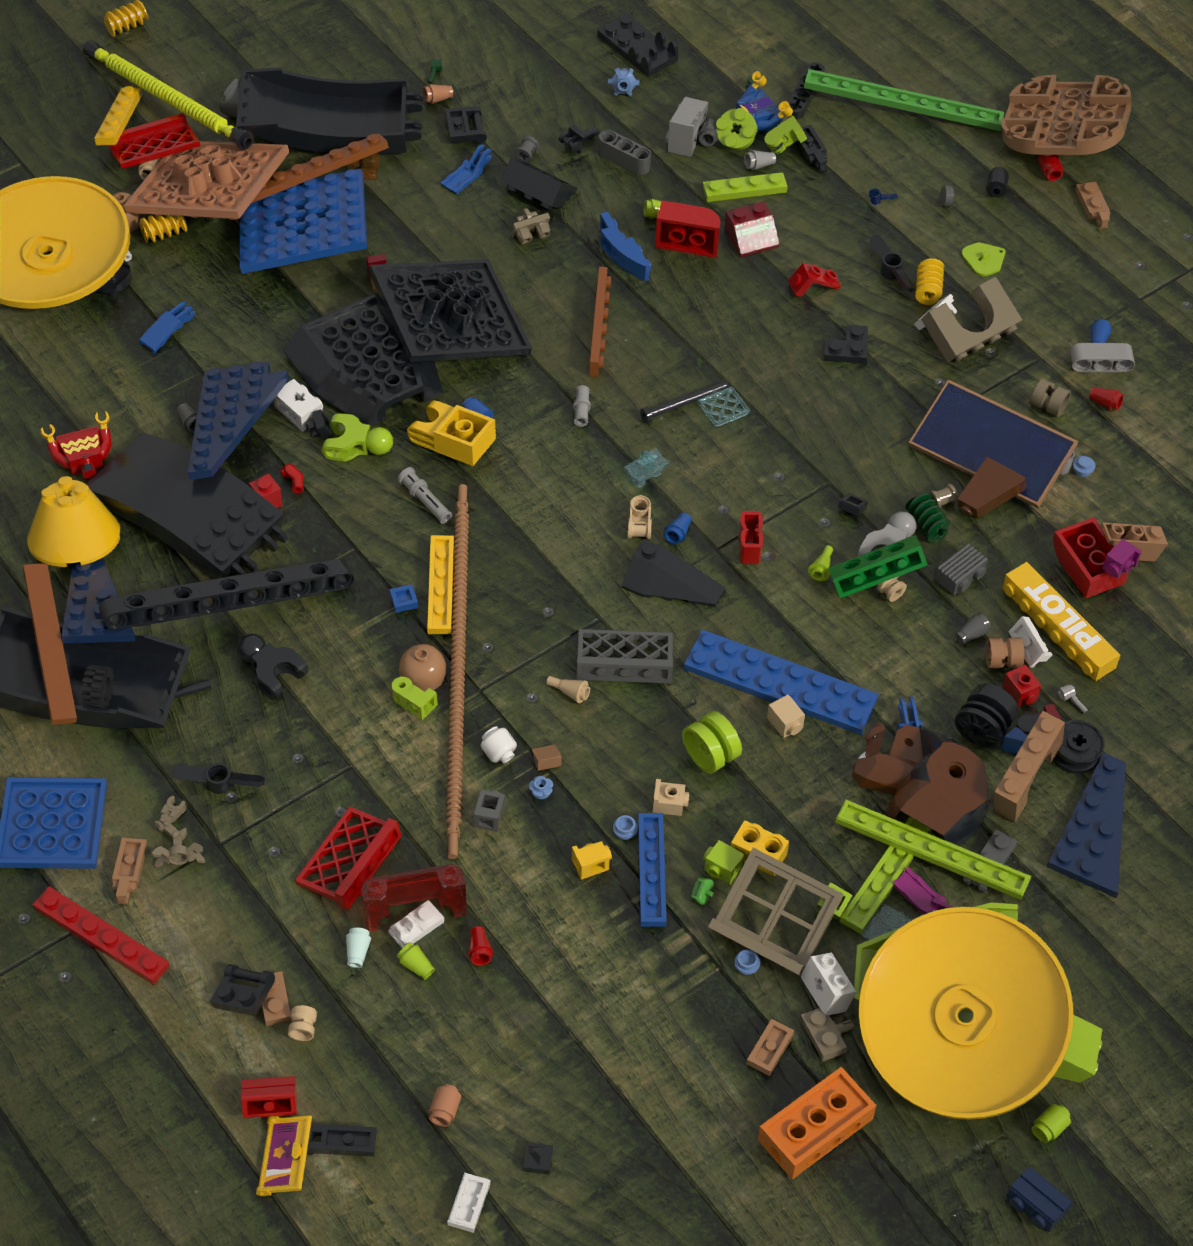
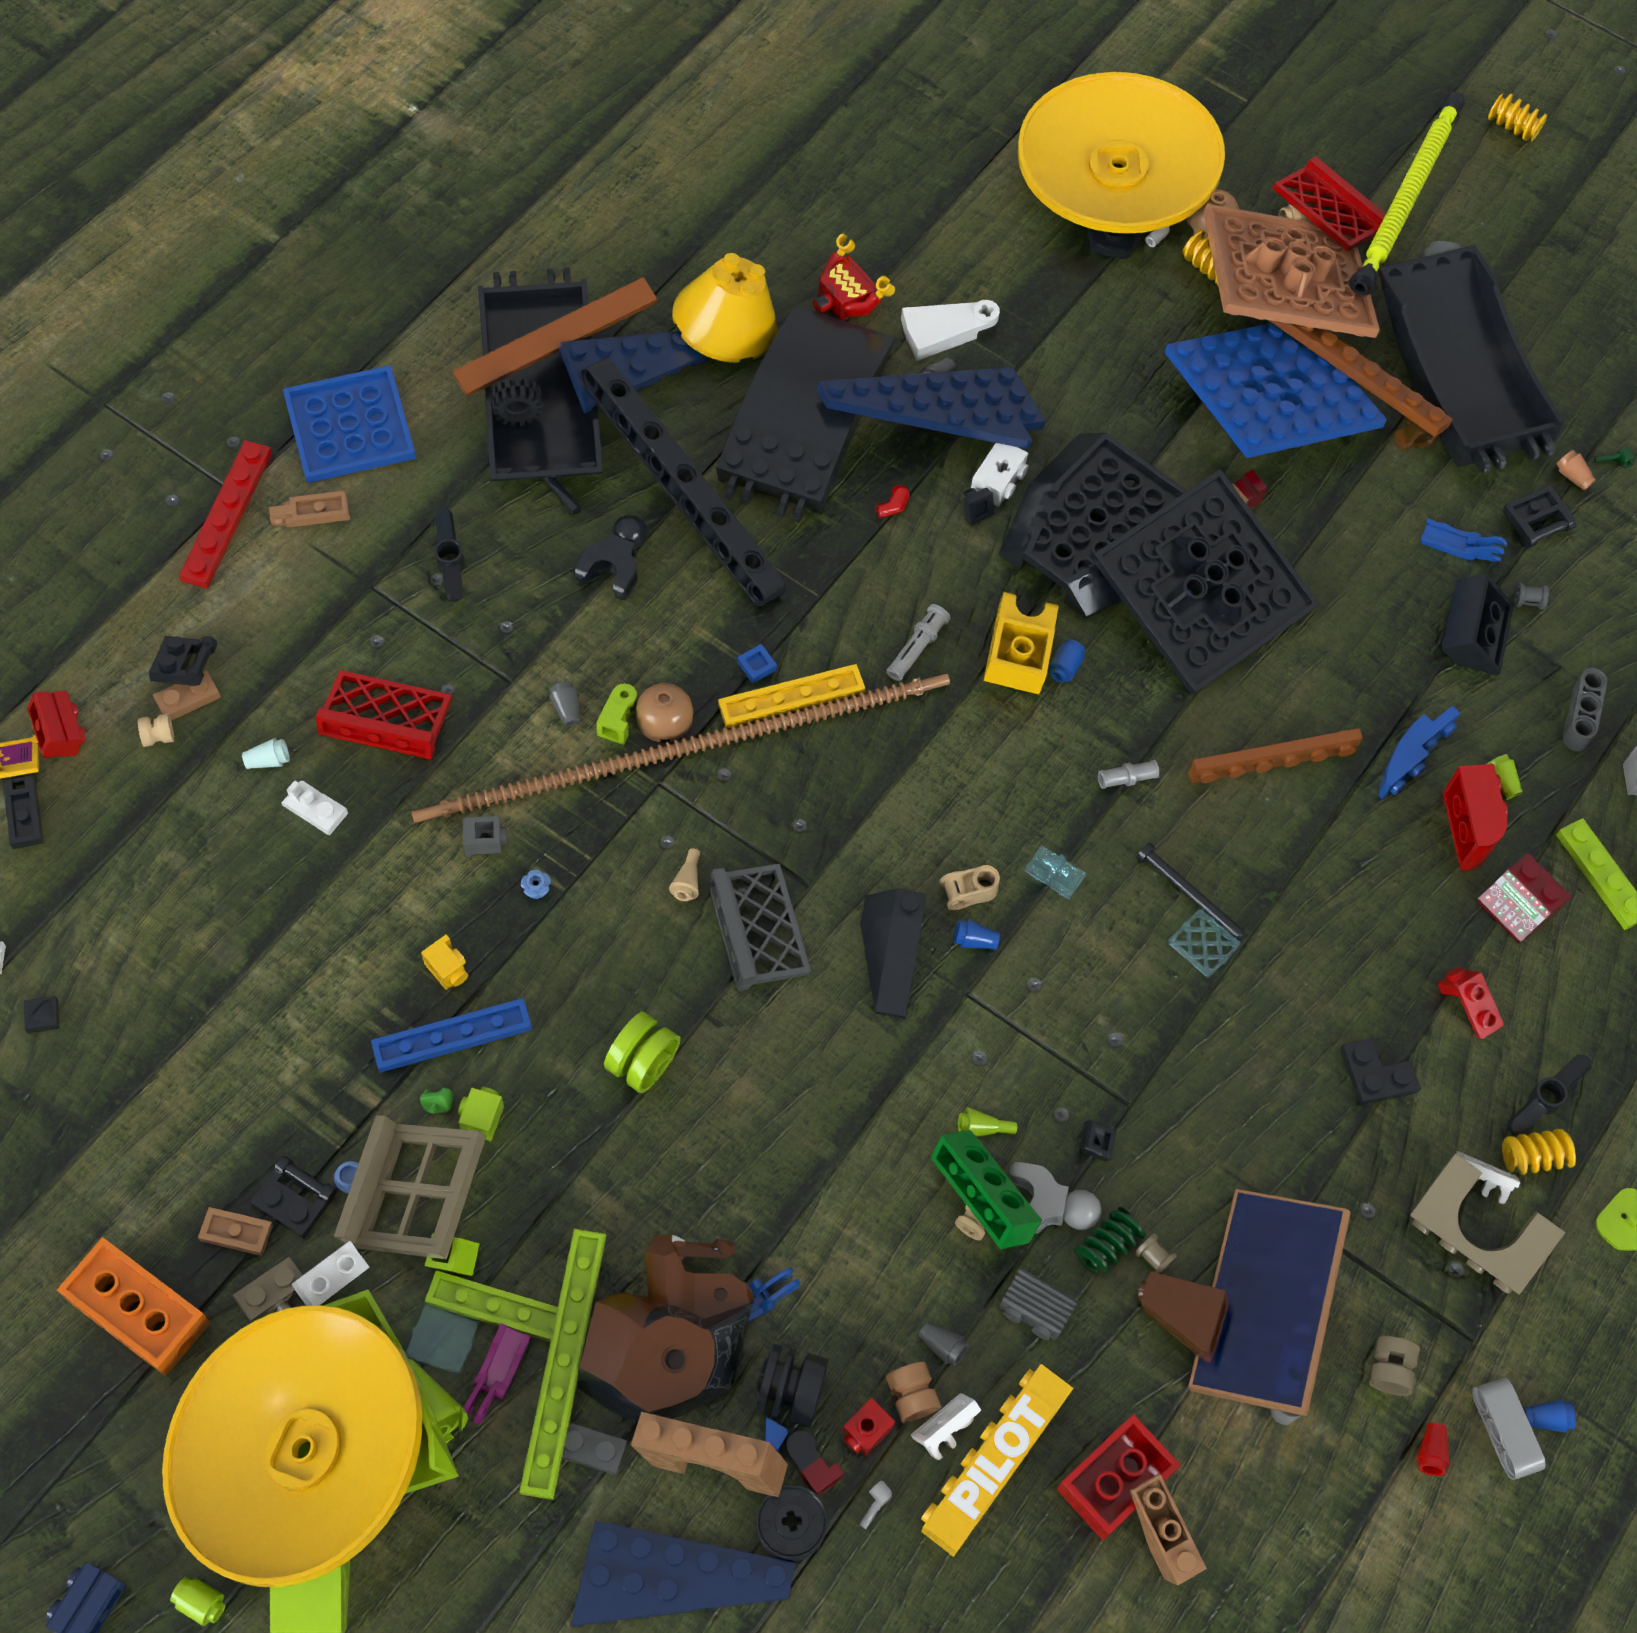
camera: 70 degrees right, 10 degrees up
yellow plate [94,86,142,145] -> none
blue arm [139,301,196,354] -> none
dark tan piece [152,796,205,868] -> none
red brick [249,473,282,508] -> none
lime piece [321,414,393,462] -> none
clear red windscreen [360,864,467,932] -> none
lime cone [397,942,435,980] -> none
nougat brick [429,1084,462,1127] -> none
red cone [468,926,494,966] -> none
white head [481,726,517,764] -> none
dark tan hips [511,208,550,245] -> none
medium nougat slope [532,744,562,771] -> none
black arm [559,125,600,154] -> none
medium blue plate [613,815,638,840] -> none
tan brick [653,779,690,816] -> none
blue plate [684,629,879,735] -> none
yellow brick [731,820,789,876] -> none
red brick [738,511,763,564] -> none
tan brick [767,694,805,739] -> none
medium blue plate [1073,456,1095,477] -> none
magenta brick [1102,539,1142,579] -> none
none -> black plate [250,1155,338,1239]
none -> dark grey cone [549,681,581,727]
none -> white piece [901,300,1000,361]

